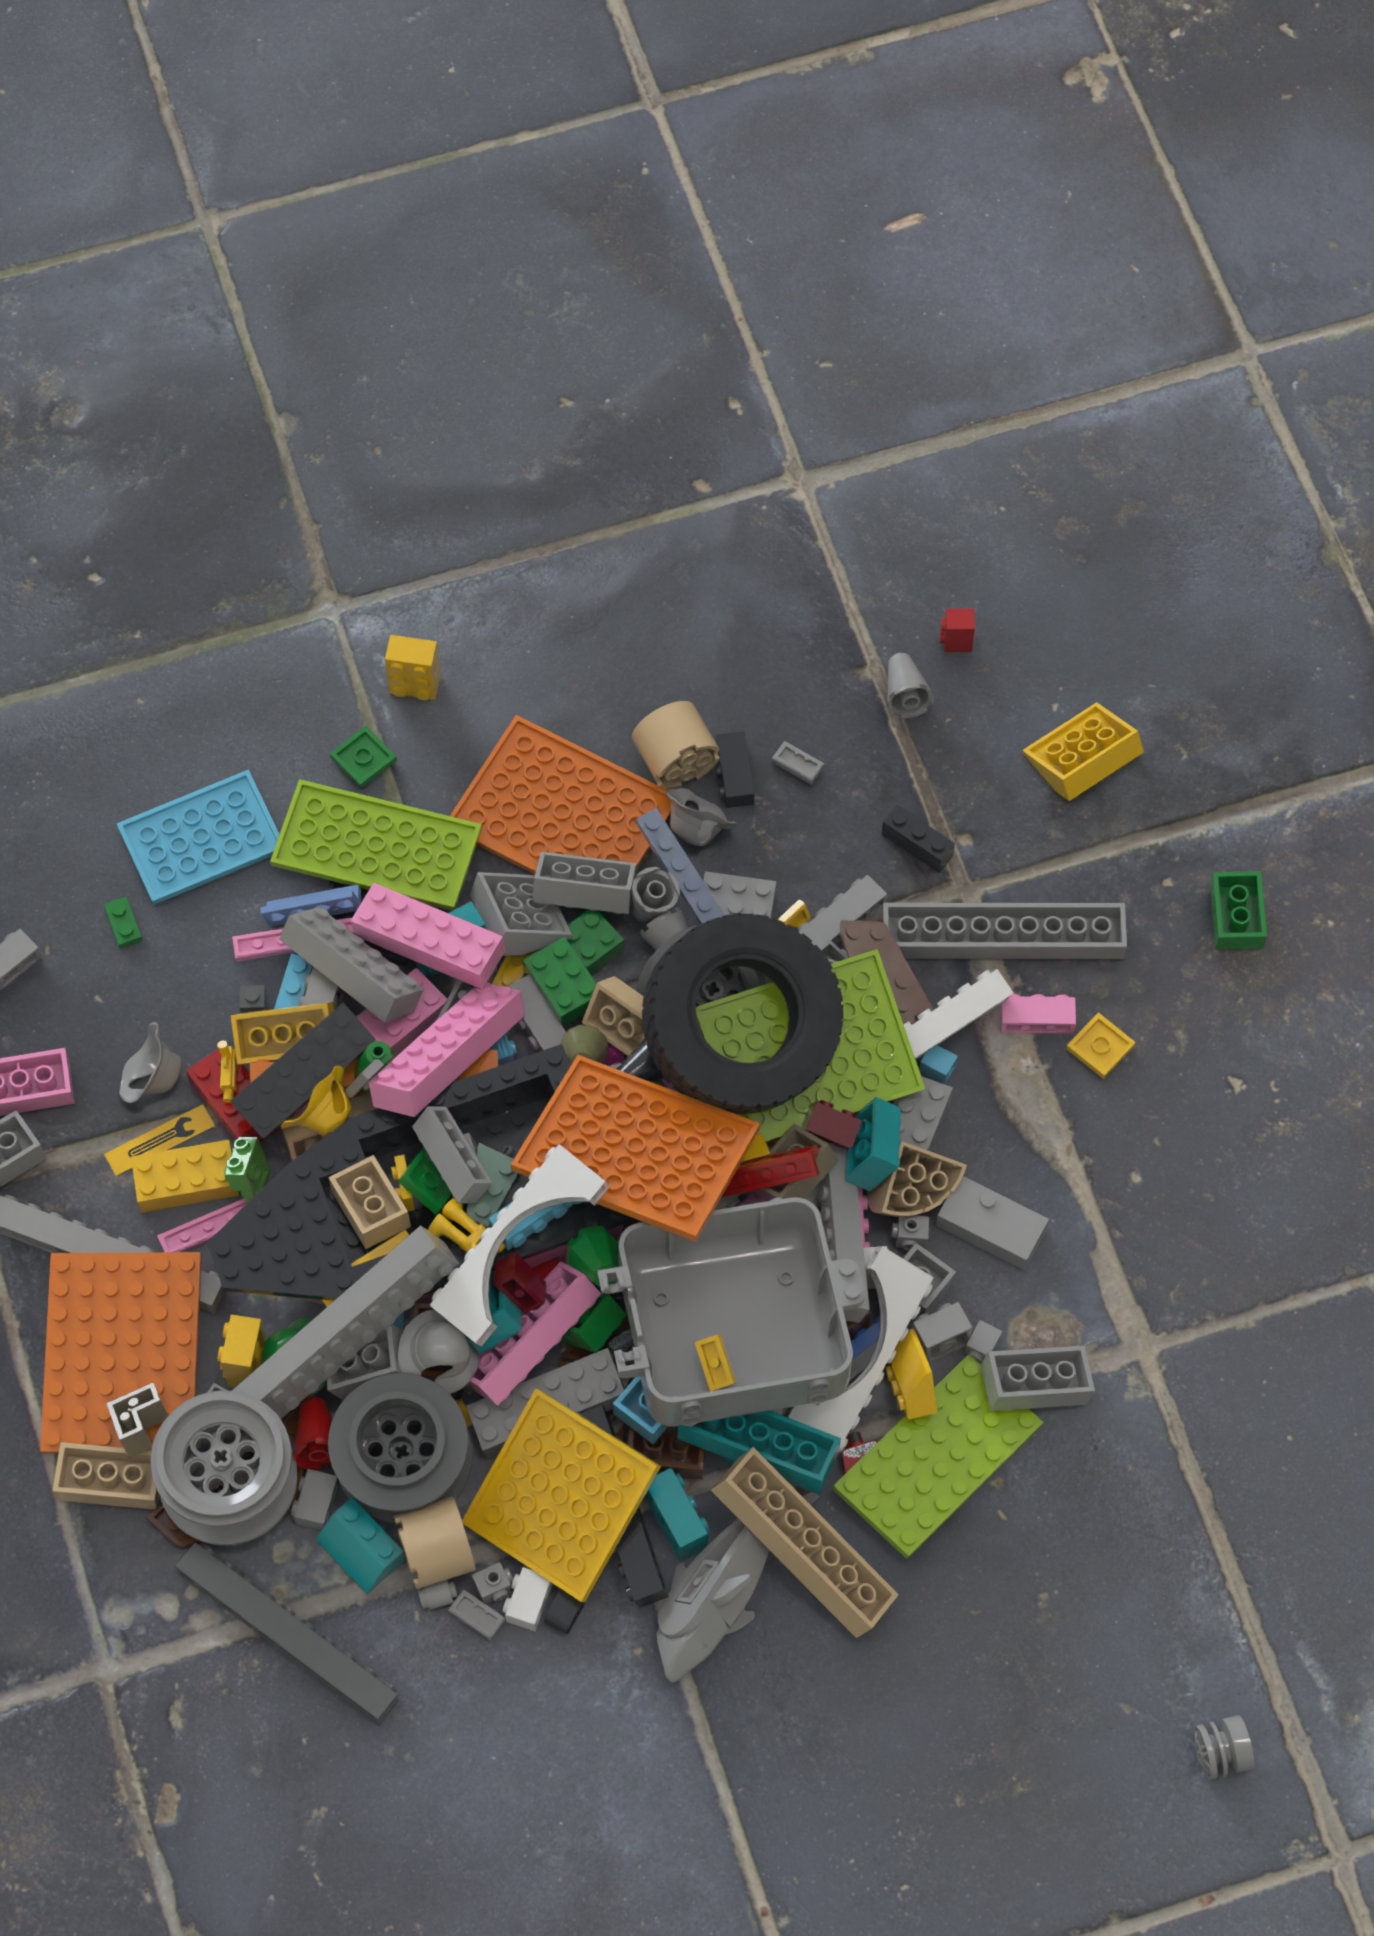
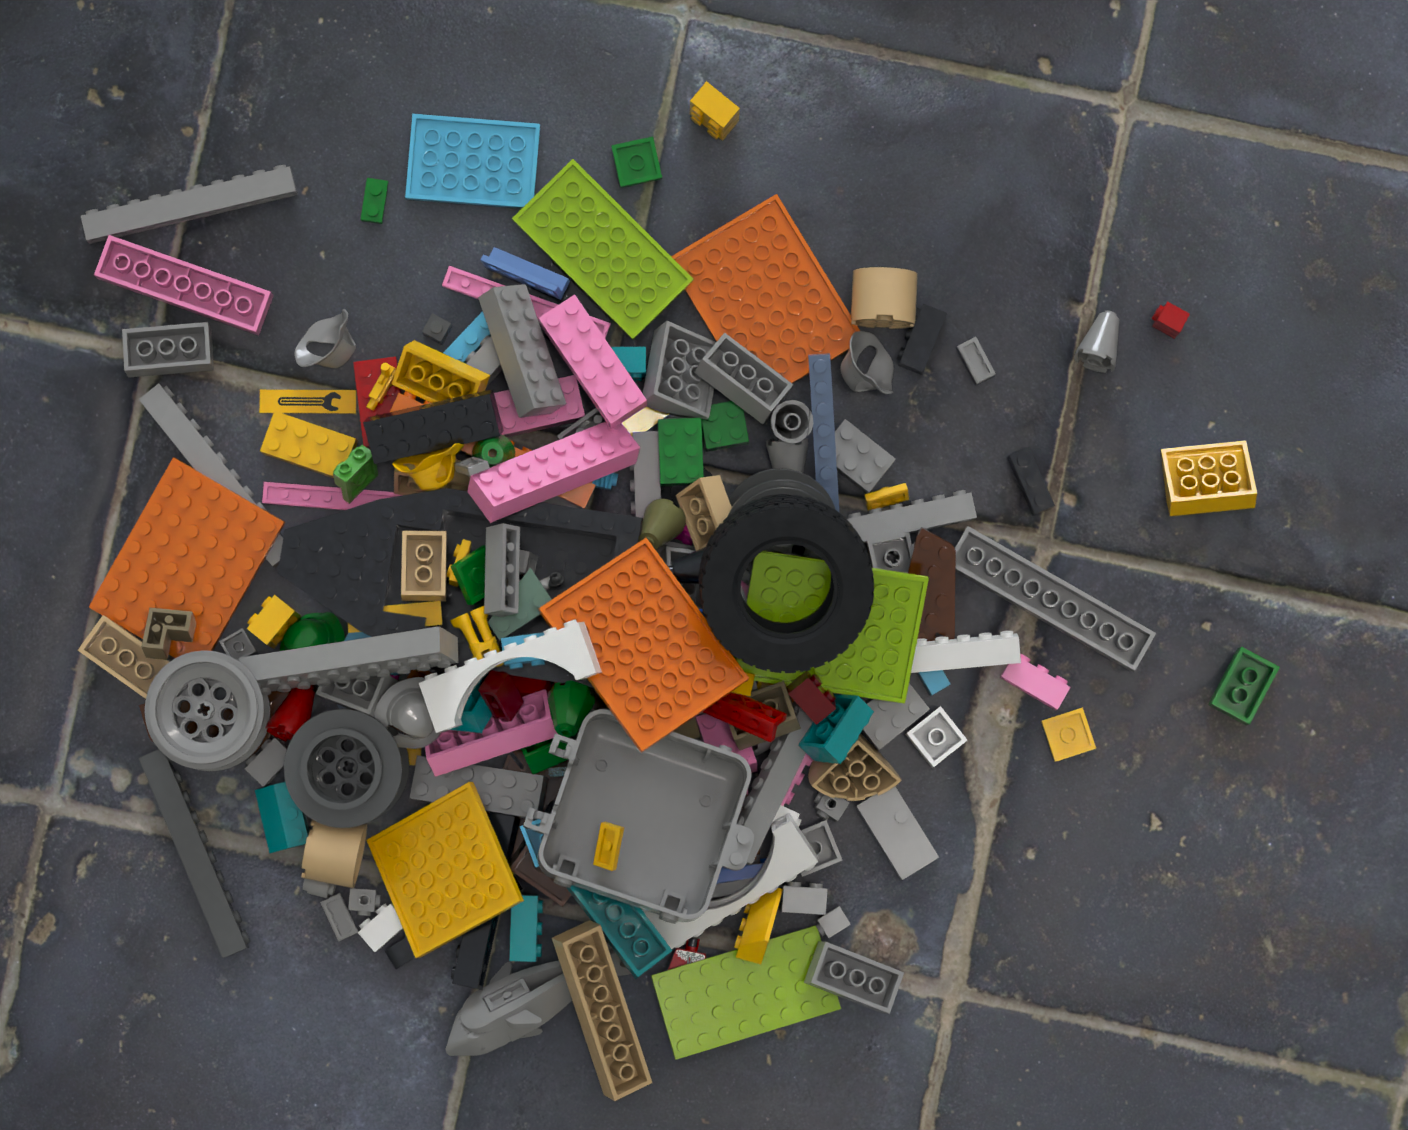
camera: 25 degrees right, 20 degrees up
none -> white brick [905,706,967,768]

